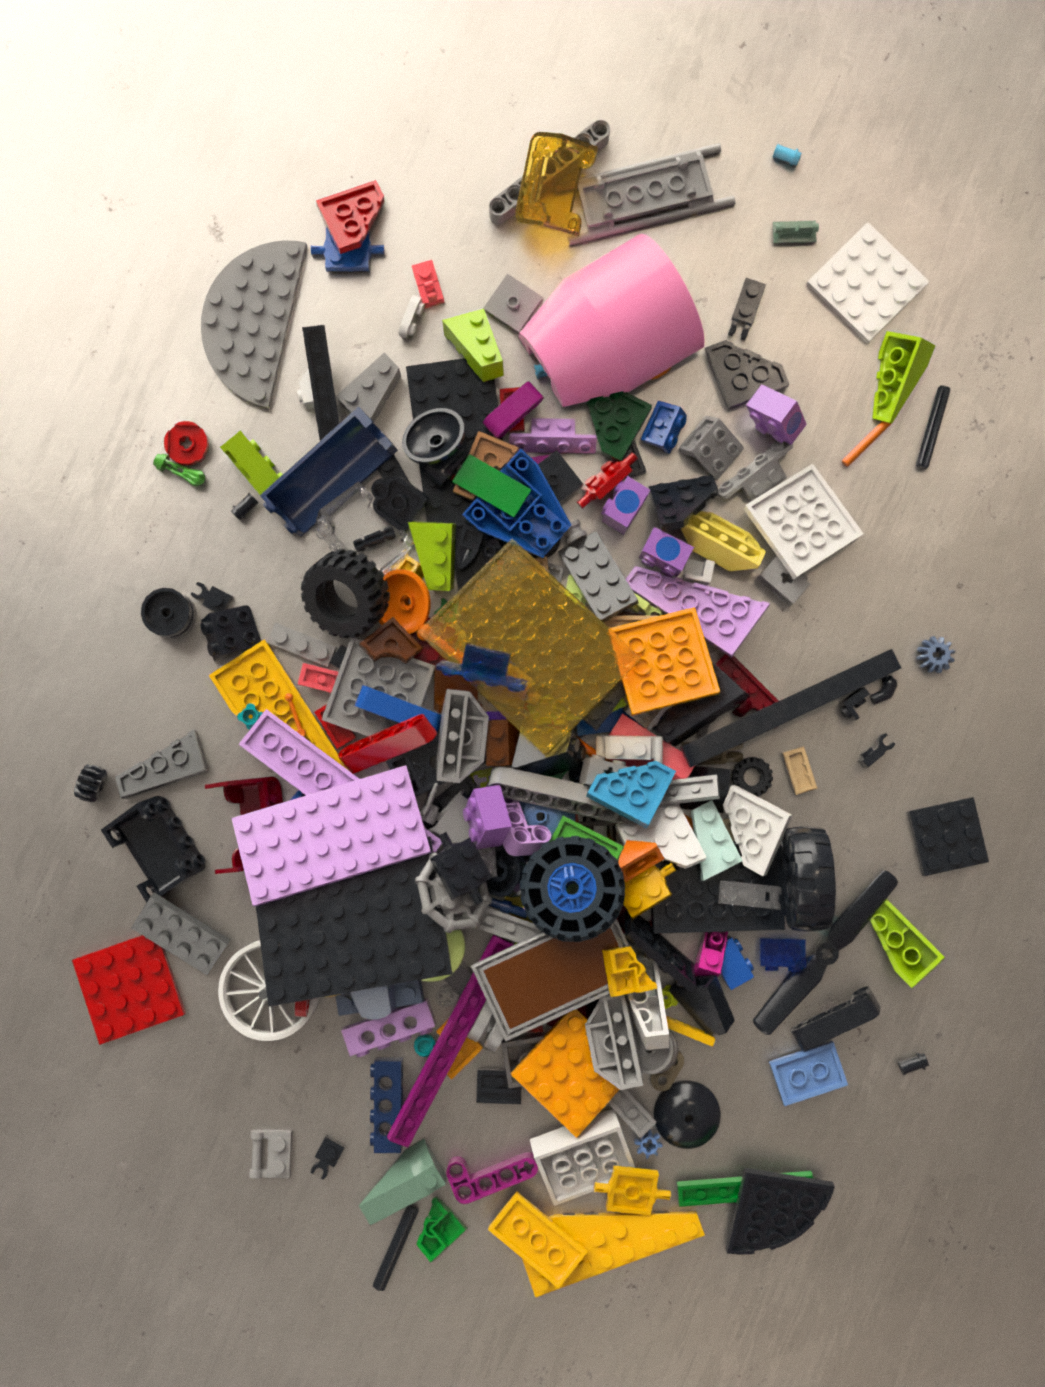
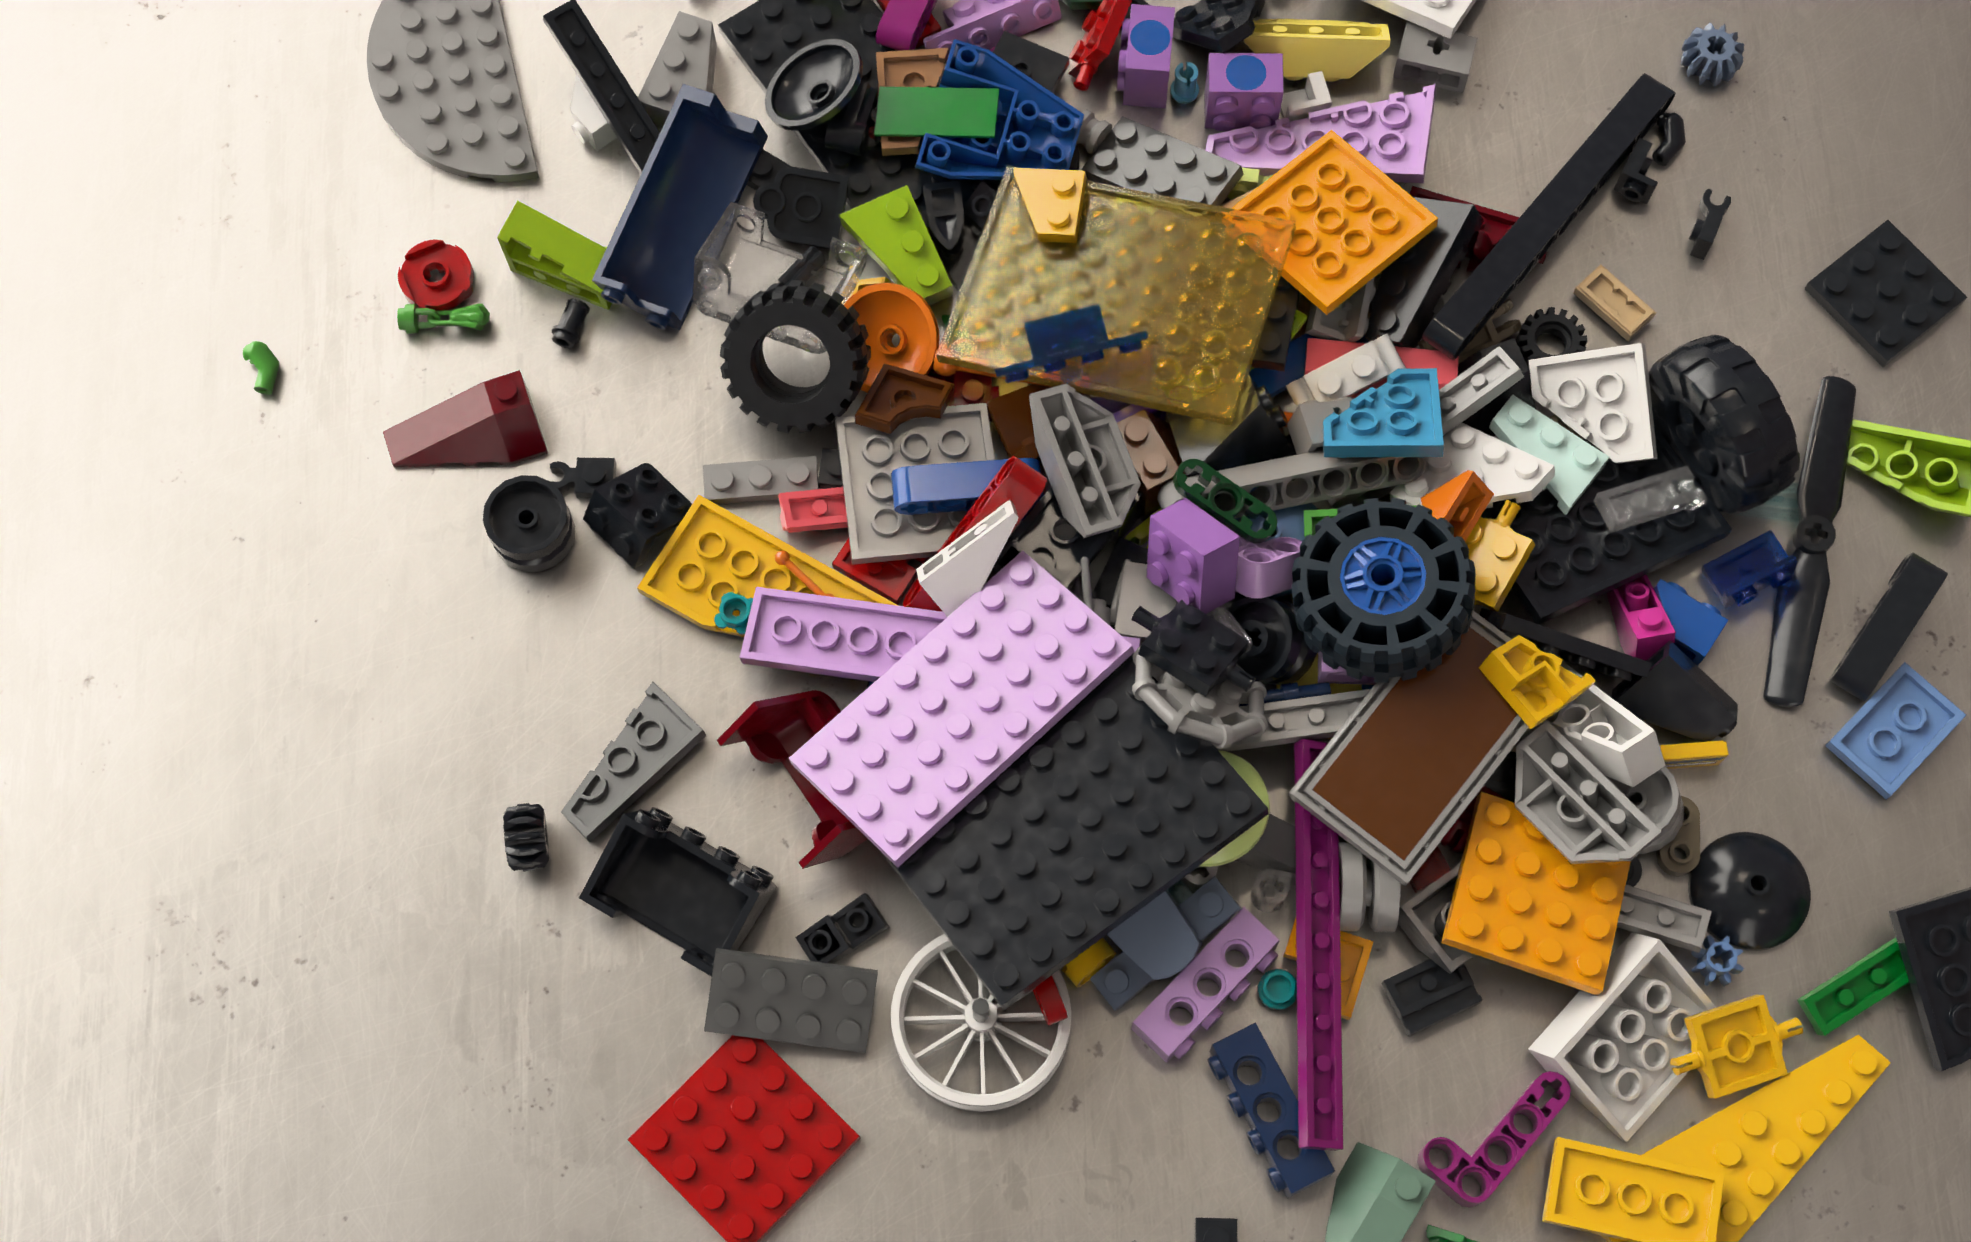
camera: 25 degrees left, 15 degrees down
none -> bright green arm [242,341,279,395]
none -> dark red wedge [383,370,548,467]
none -> black slope [795,893,889,964]
none -> white slope [916,499,1019,617]
none -> yellow wing [1013,168,1087,243]
none -> medium azure pin [1170,62,1199,104]
none -> dark green beam [1173,459,1277,543]

